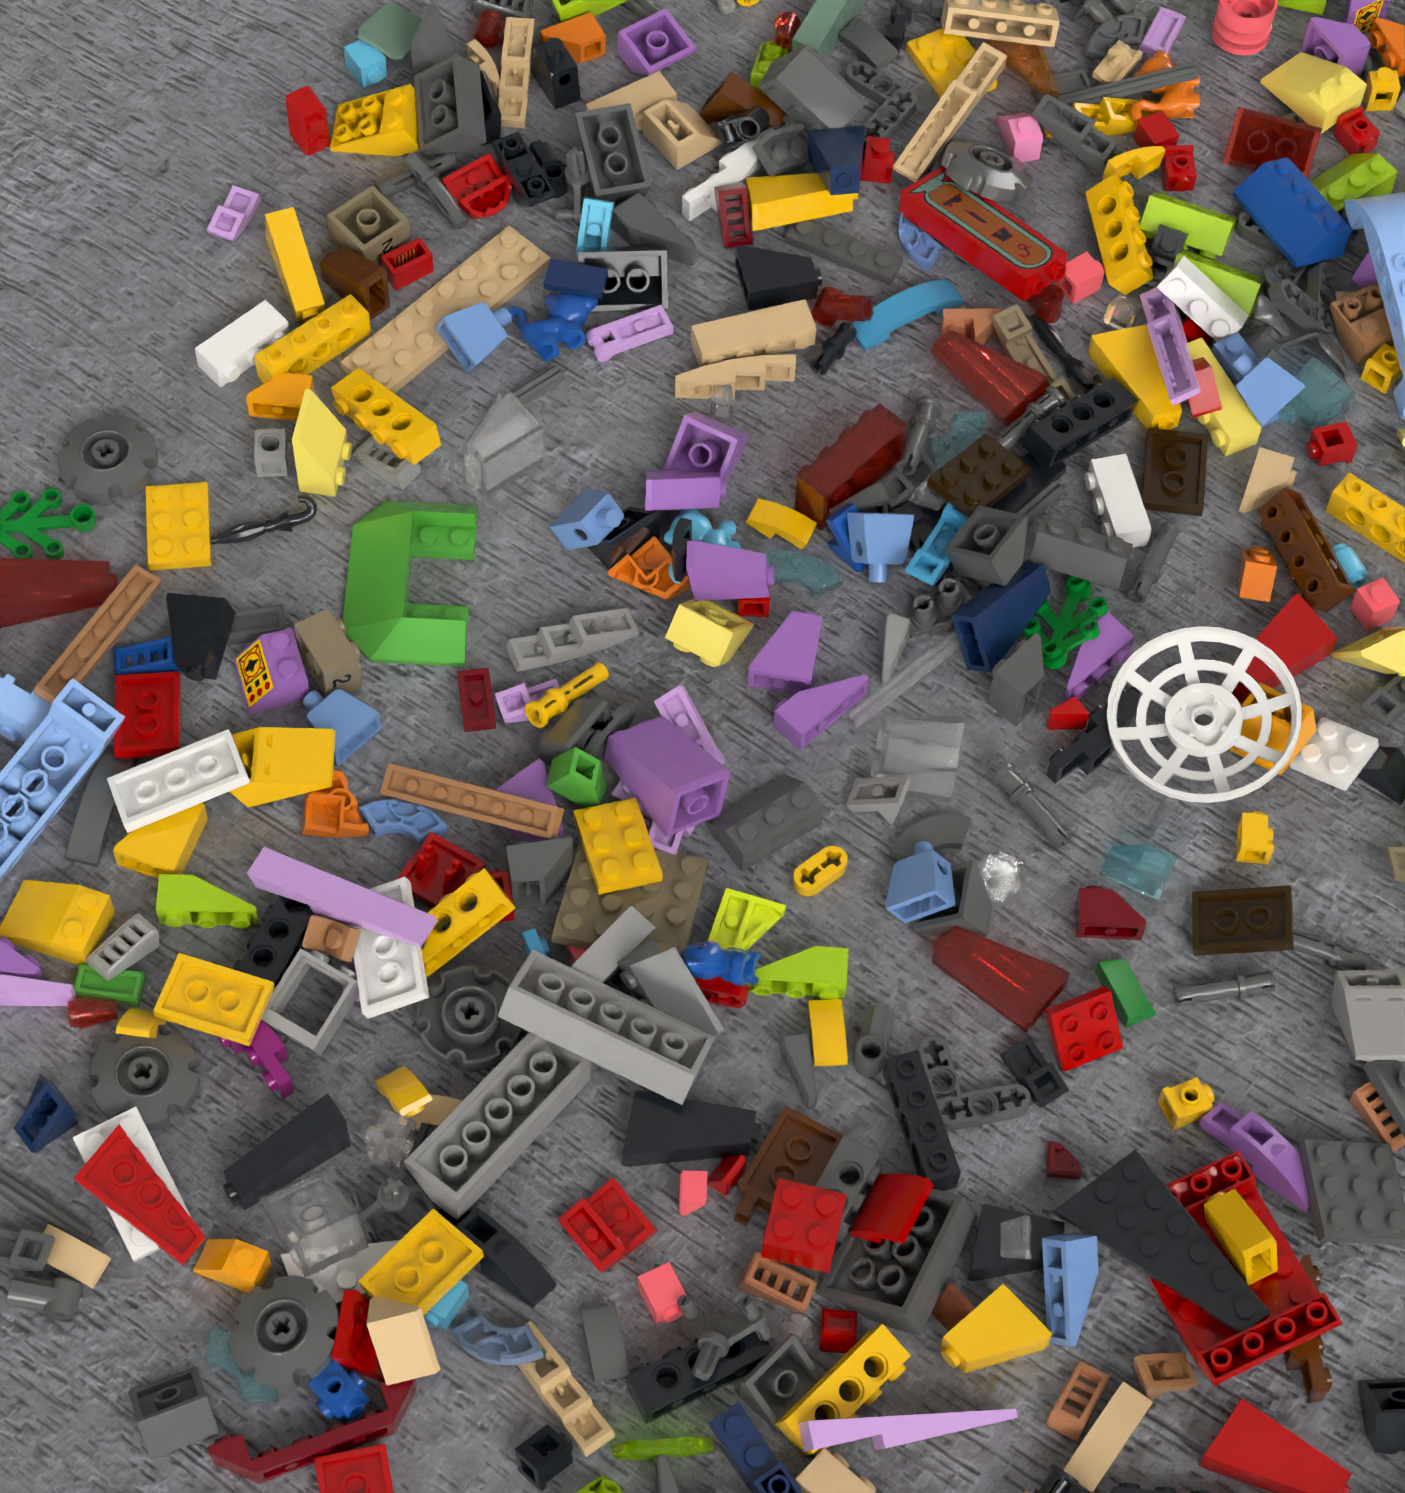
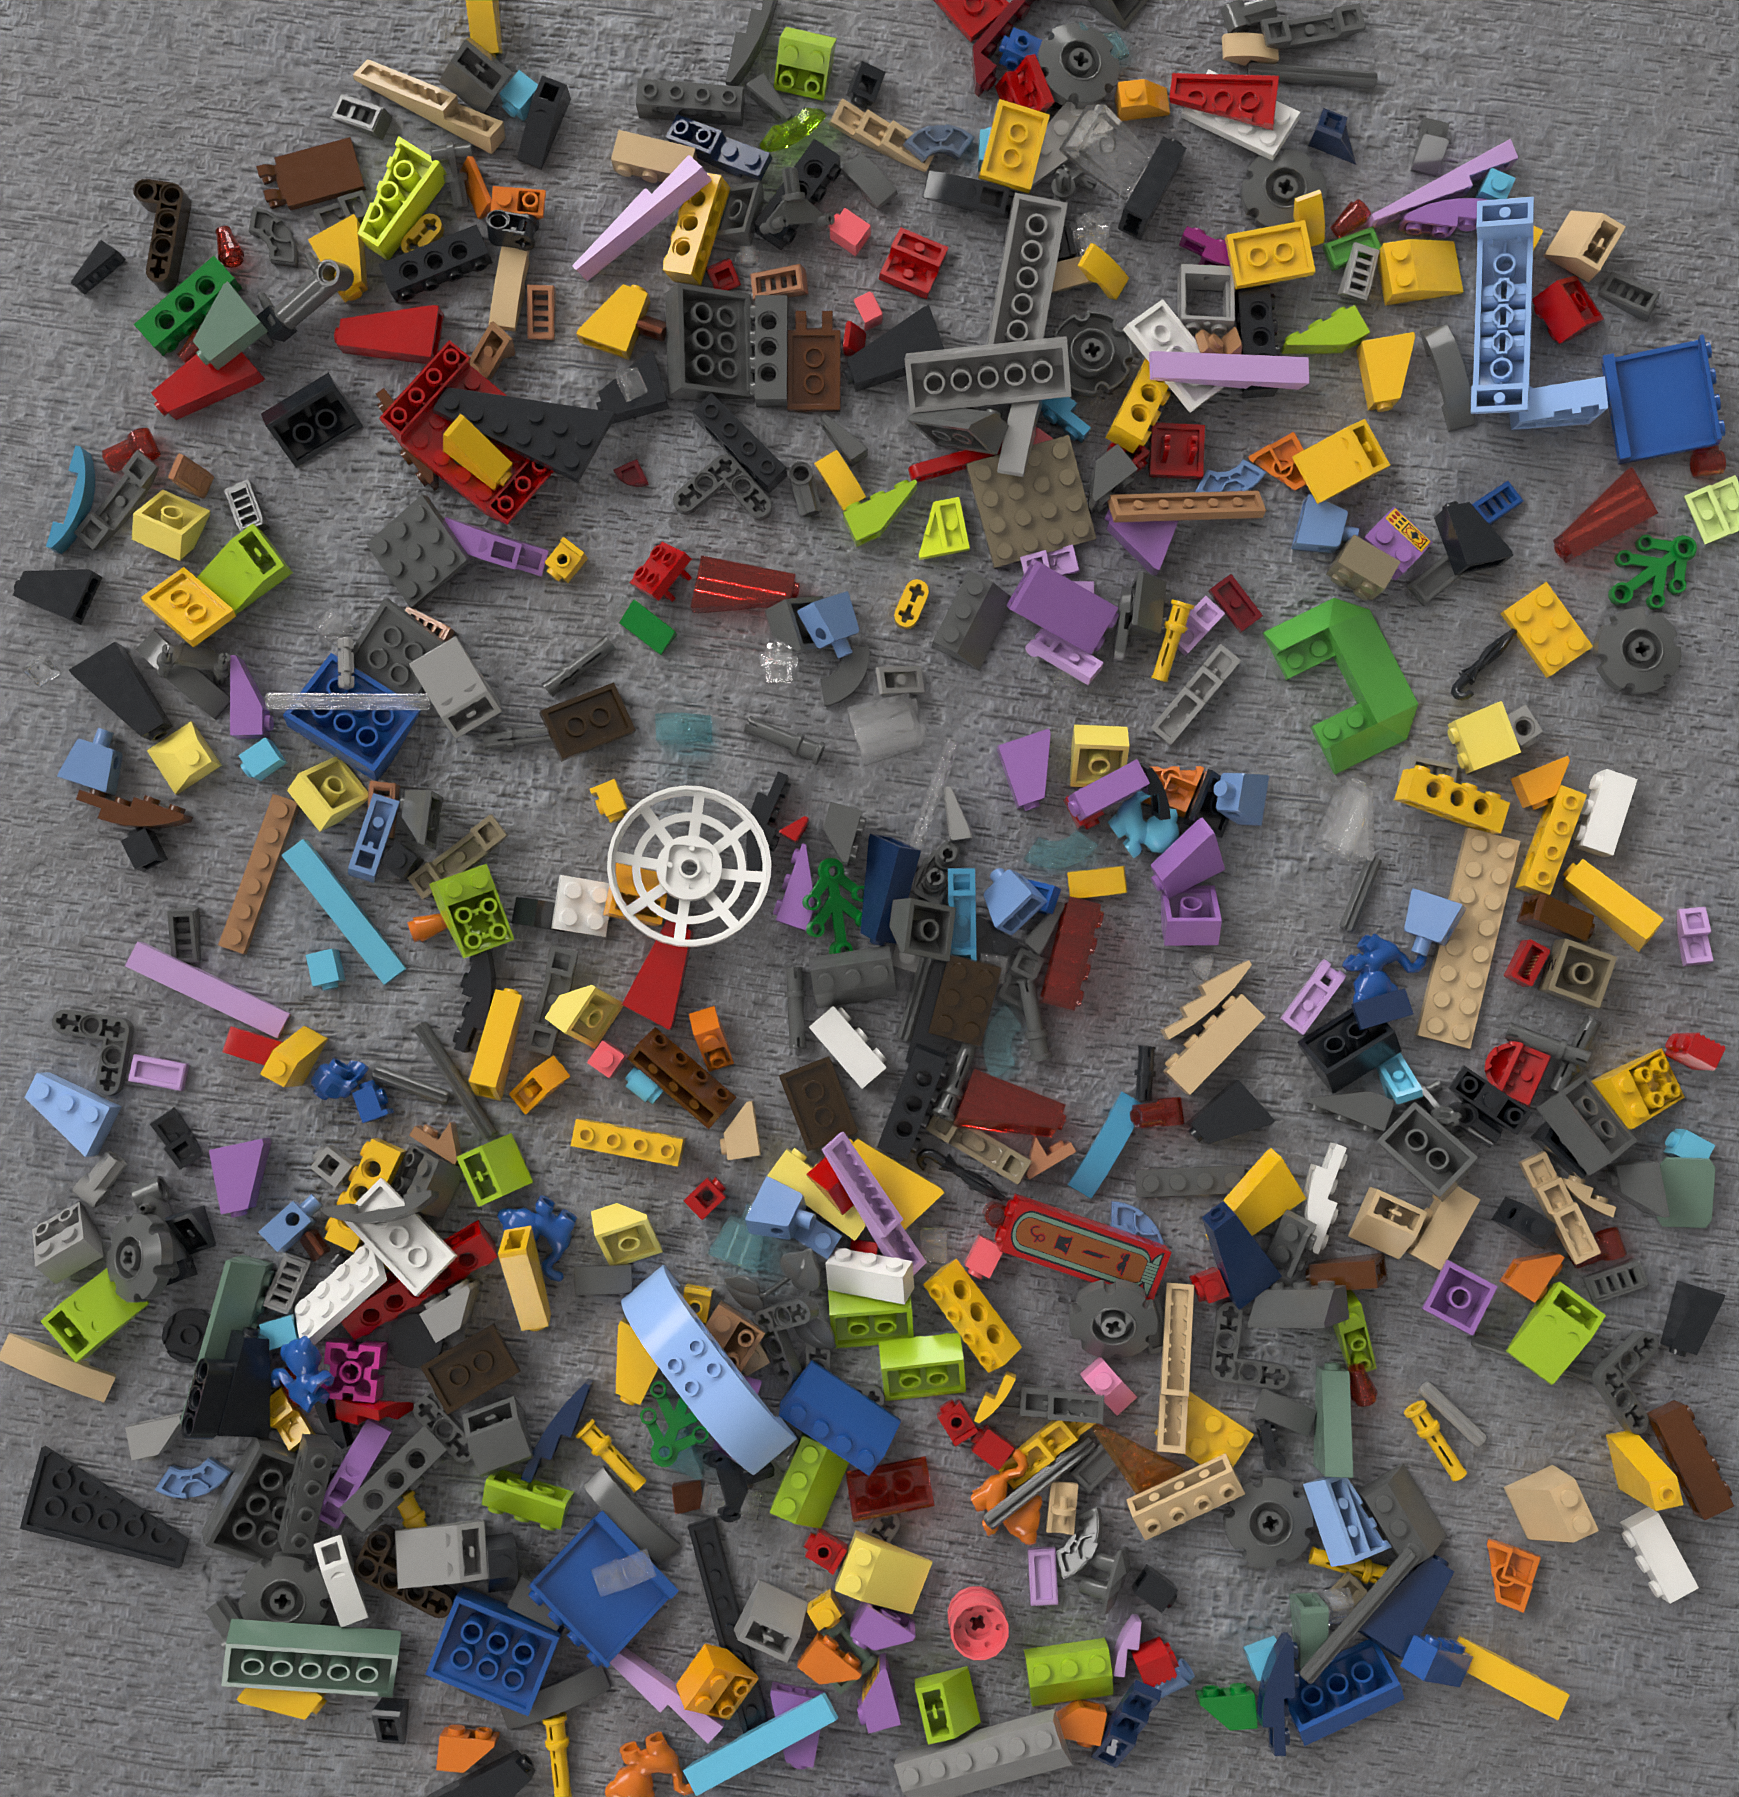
camera: 155 degrees right, 25 degrees up
medium nougat plate [34,565,162,704] -> none
white plate [107,729,250,833] -> none
red plate [114,672,181,759] -> none
tan slope [366,1296,441,1385] -> none
bright green slope [546,747,607,808] -> none
yellow plate [573,798,663,895] -> none
blue animal [680,941,762,986] -> none
black piece [711,107,770,150] -> none
dark red slope [714,182,753,248] -> none
red brick [761,1178,847,1273] -> none
medium lavender slope [773,674,869,750] -> none
red slope [849,1173,933,1244] -> none
black slope [1000,1036,1069,1108] -> none
medium blue slope [1042,1232,1099,1347] -> none
dark red slope [1075,885,1146,940] -> none
black slope [1145,224,1189,288] -> none

